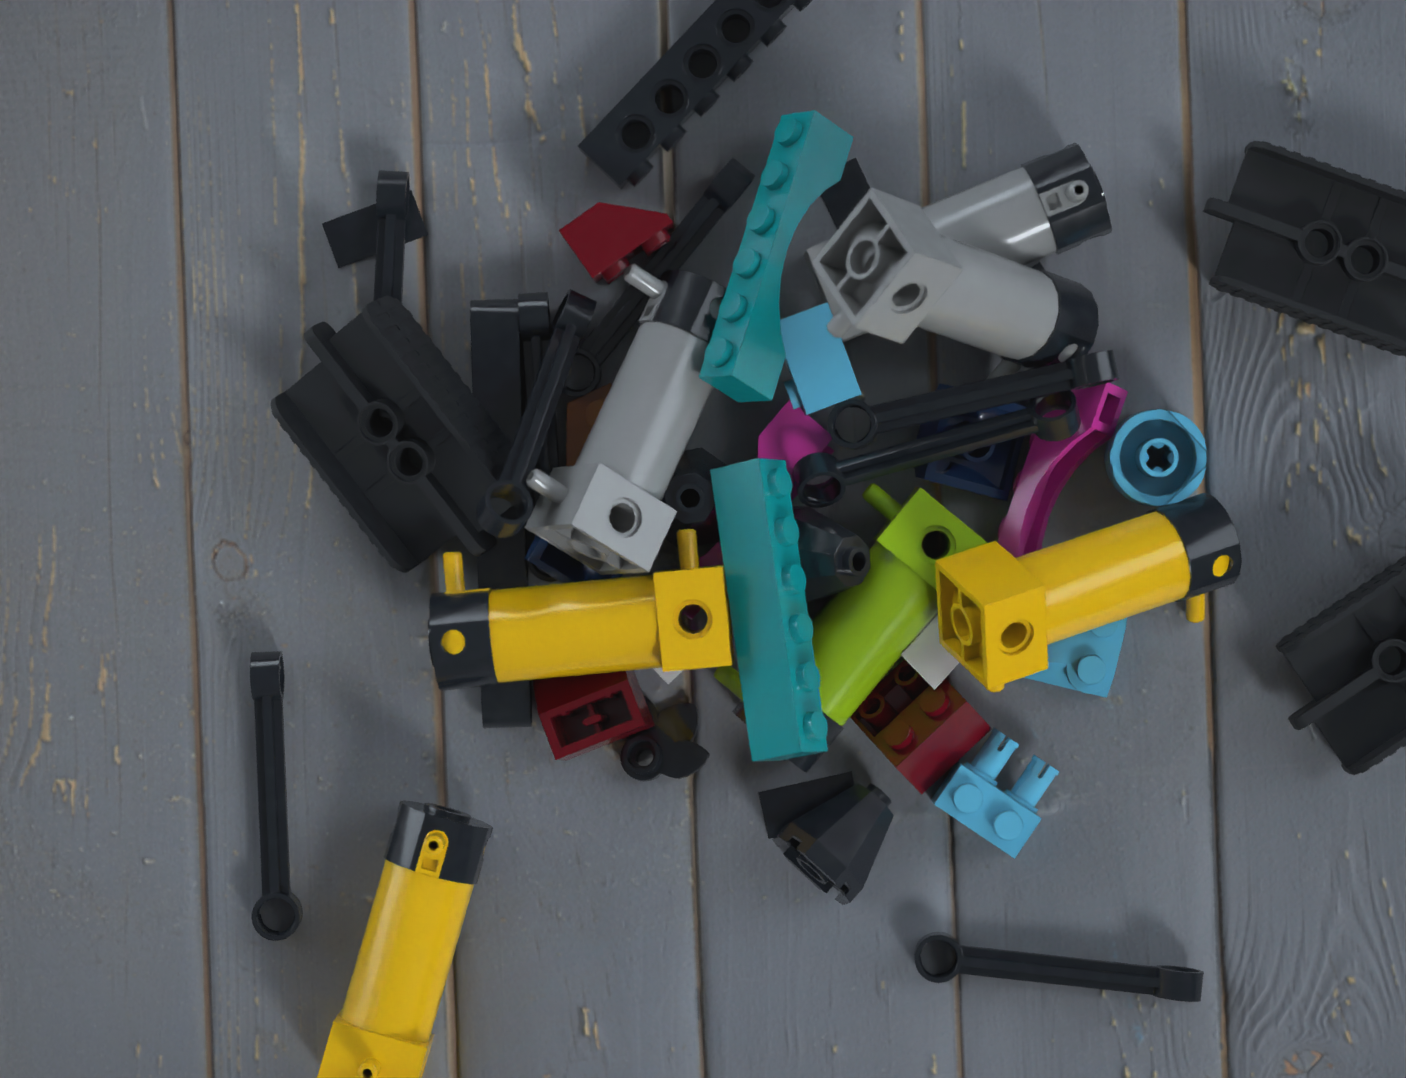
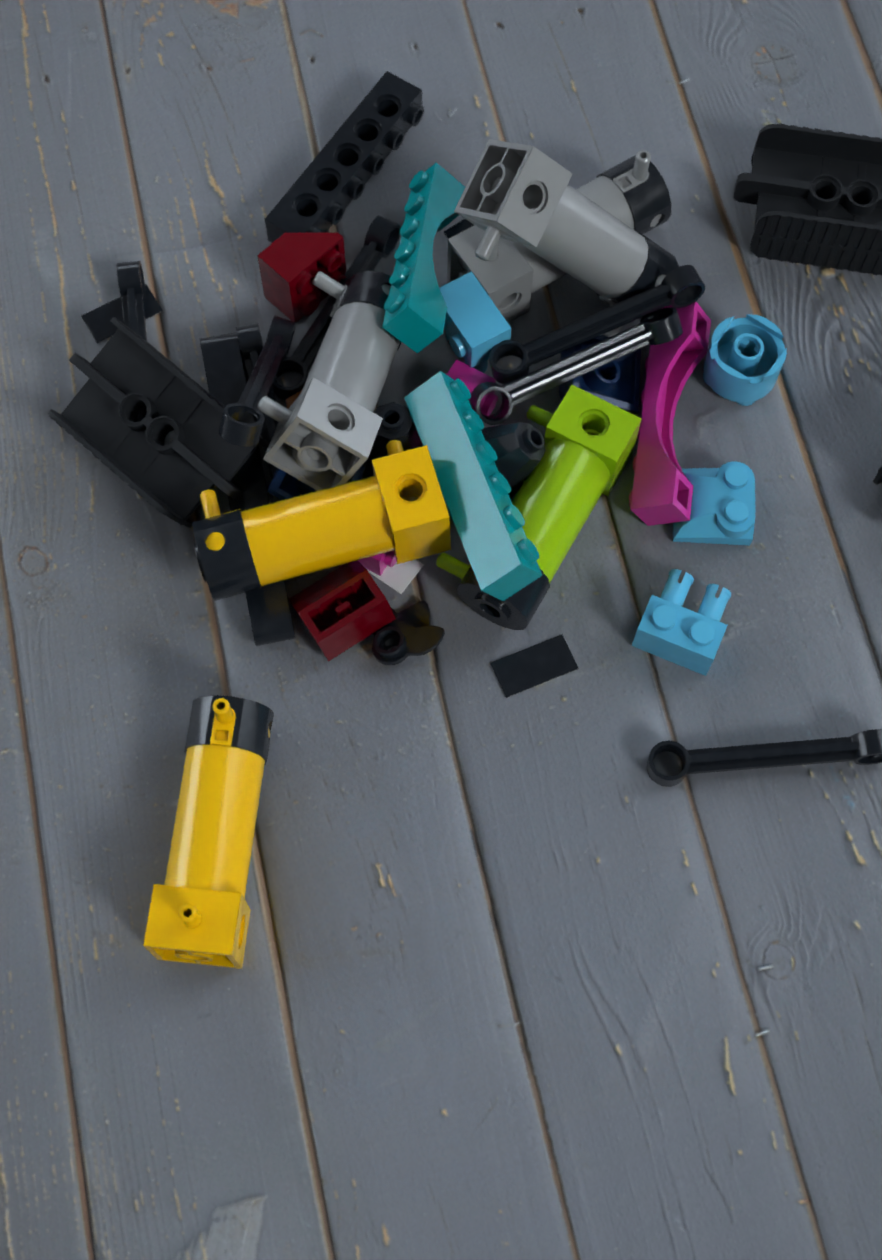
camera: 10 degrees left, 20 degrees down
black piece [250,651,303,941] -> none
black cone [773,783,894,905] -> none
dark red slope [850,659,992,795] -> none
white sticker [901,615,959,690] -> none
yellow piece [935,493,1242,693] -> none

